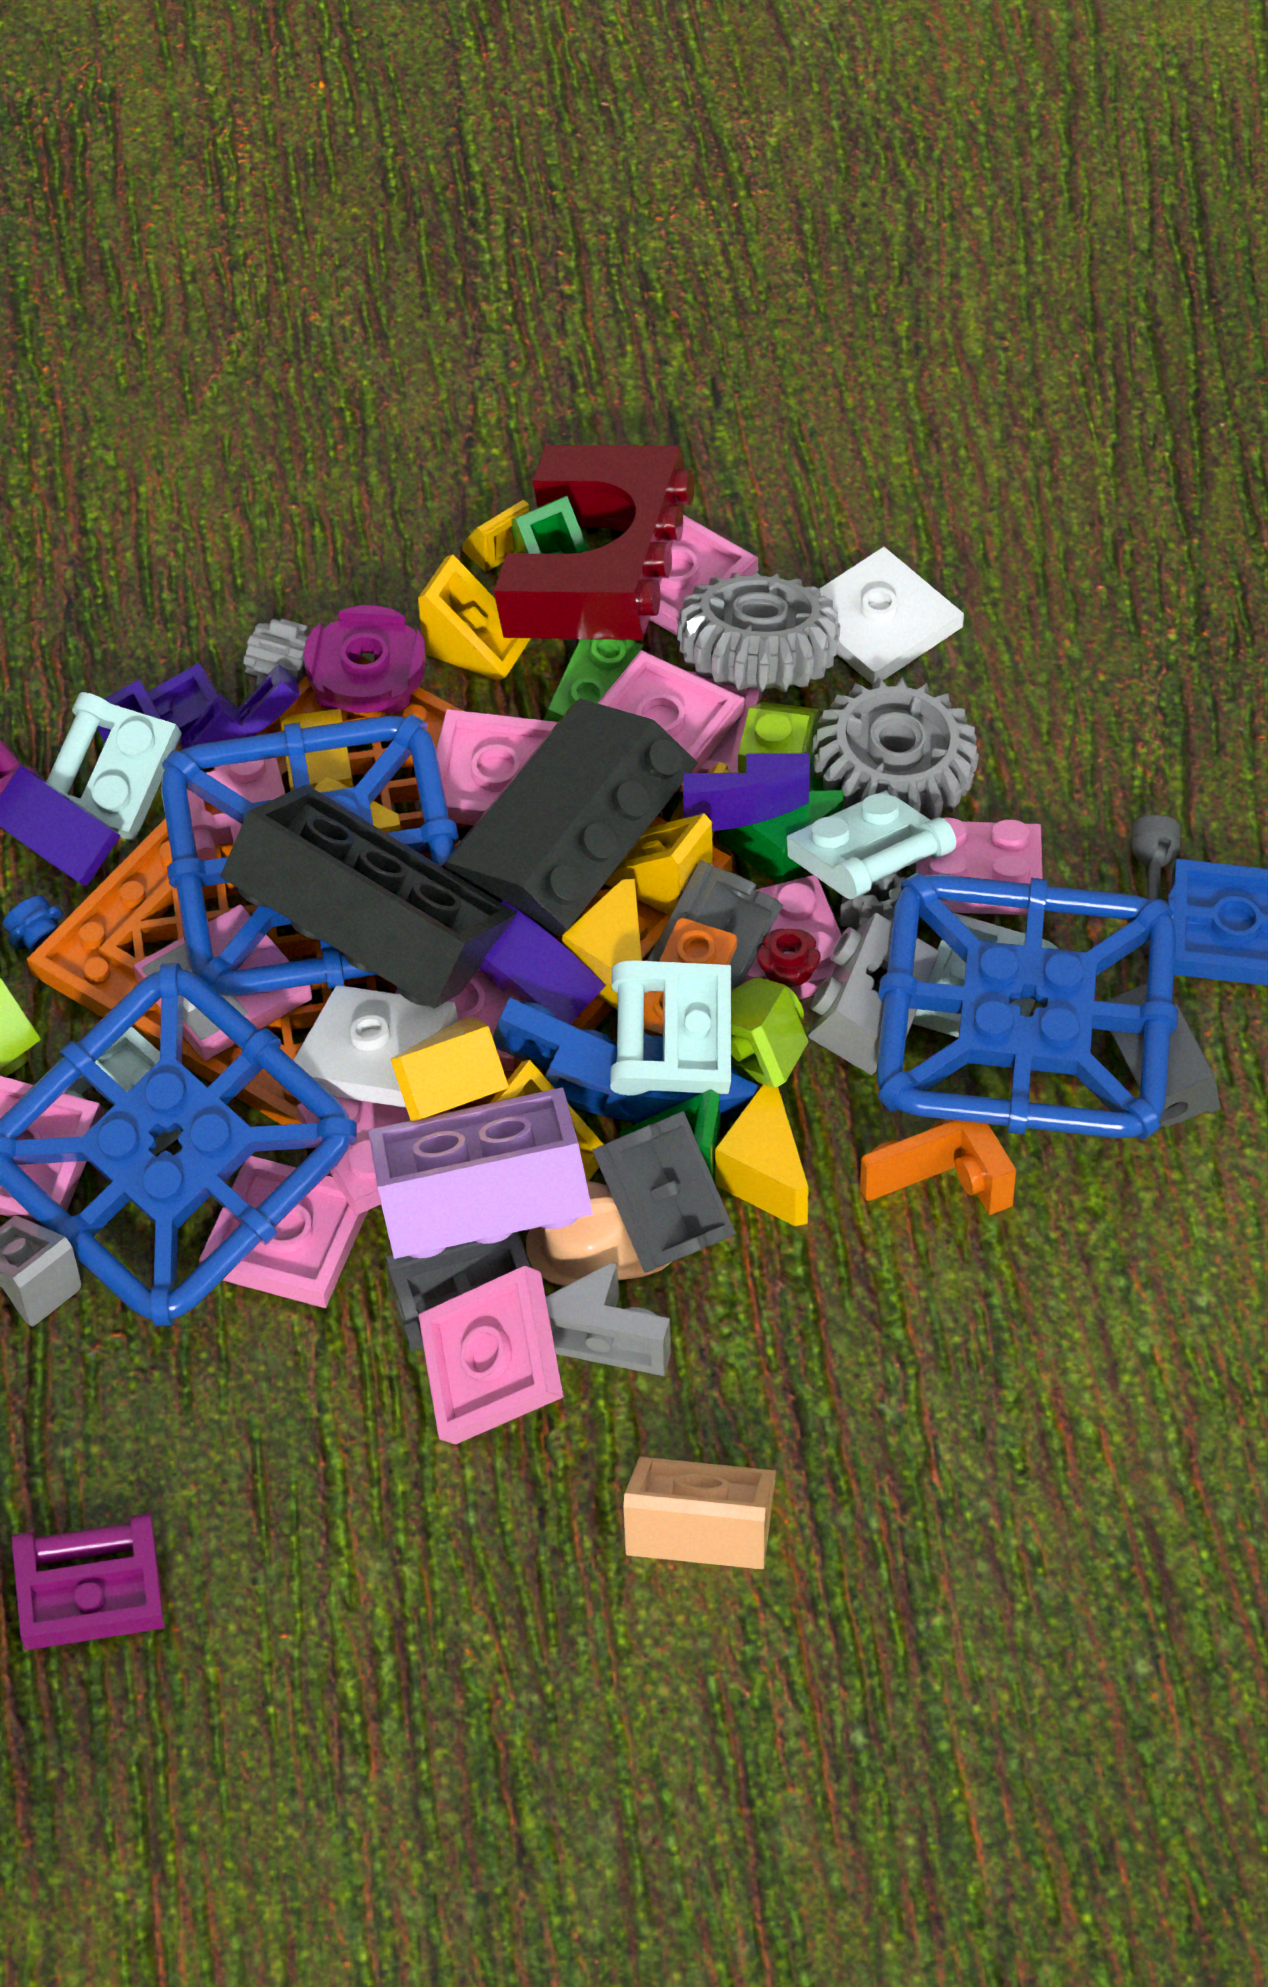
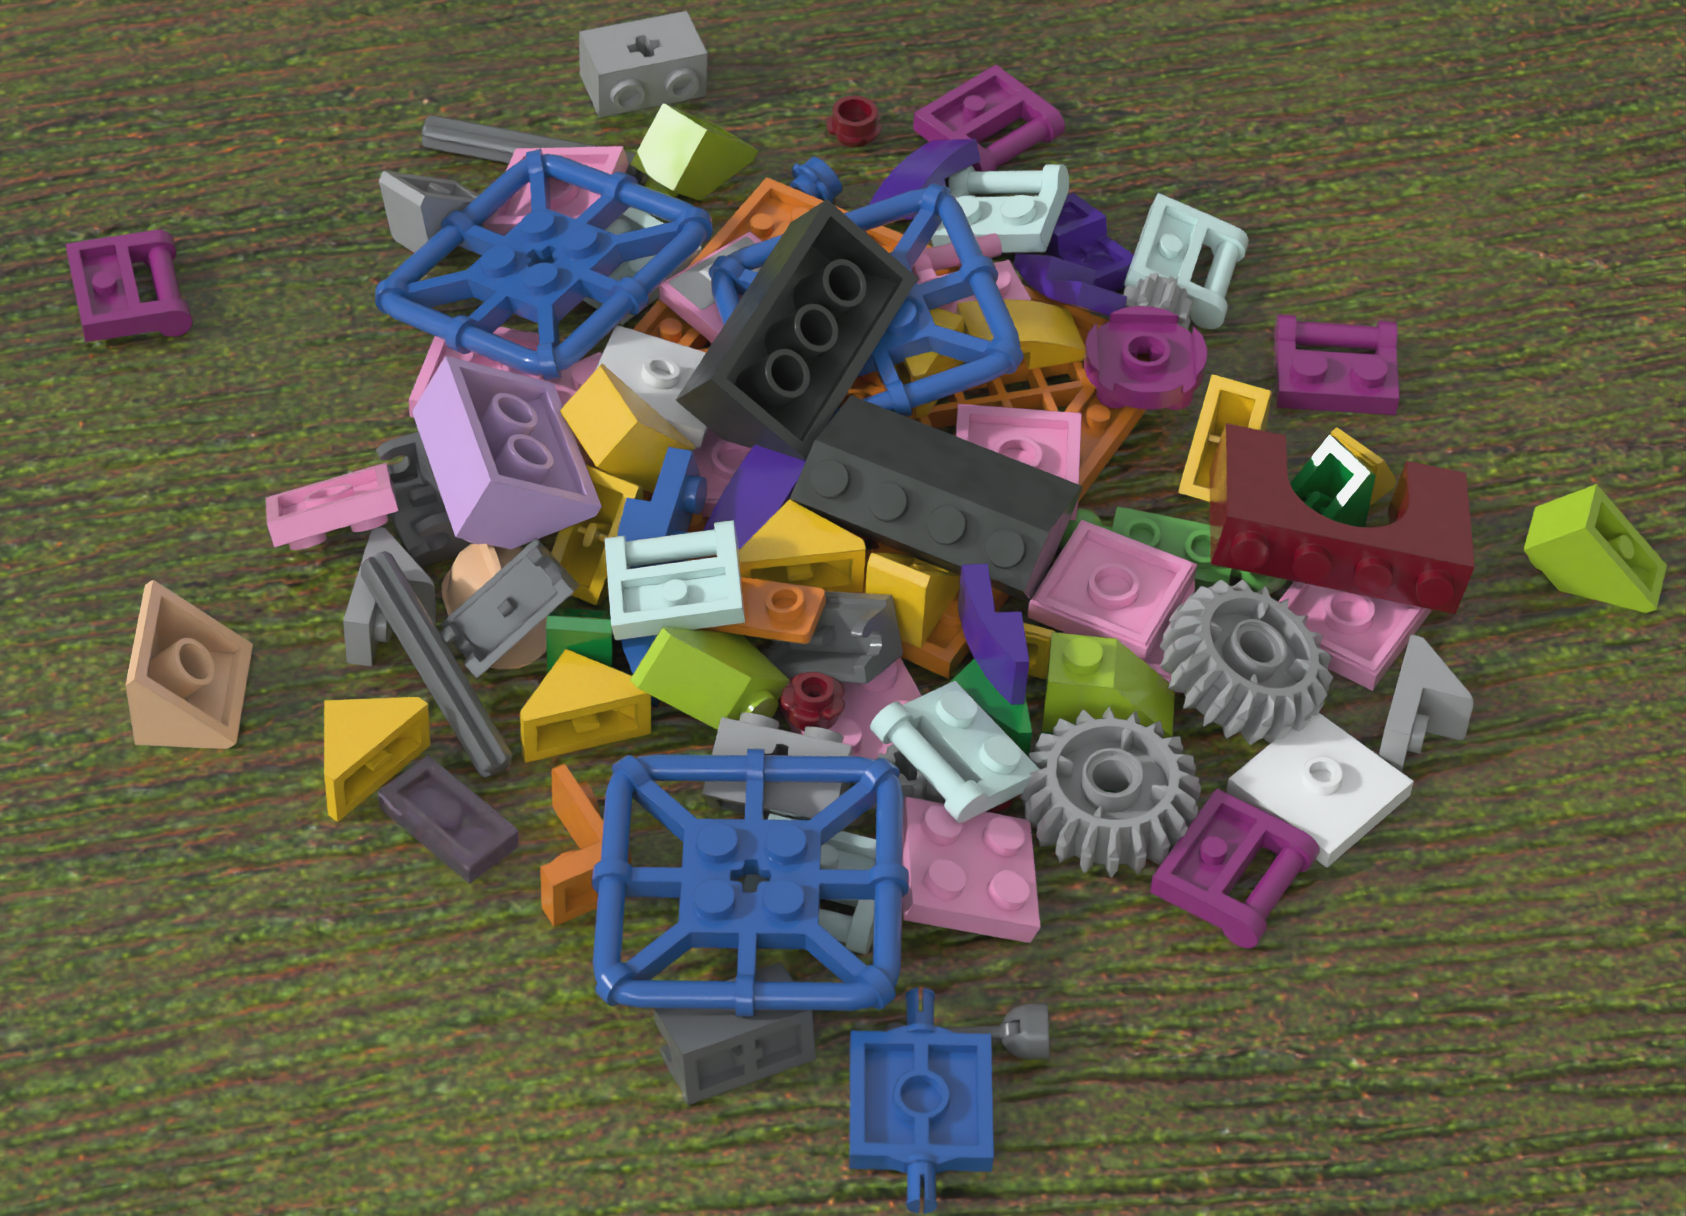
camera: 80 degrees right, 5 degrees down
none -> yellow slope [324,697,431,822]
none -> dark grey axle [361,551,512,778]
none -> clear purple plate [378,755,519,884]
none -> light aqua plate [1124,193,1249,329]
none -> magenta plate [1150,788,1320,948]
none -> magenta plate [1274,314,1399,415]
none -> light grey slope [1379,634,1474,772]
none -> lime slope [1523,484,1667,613]

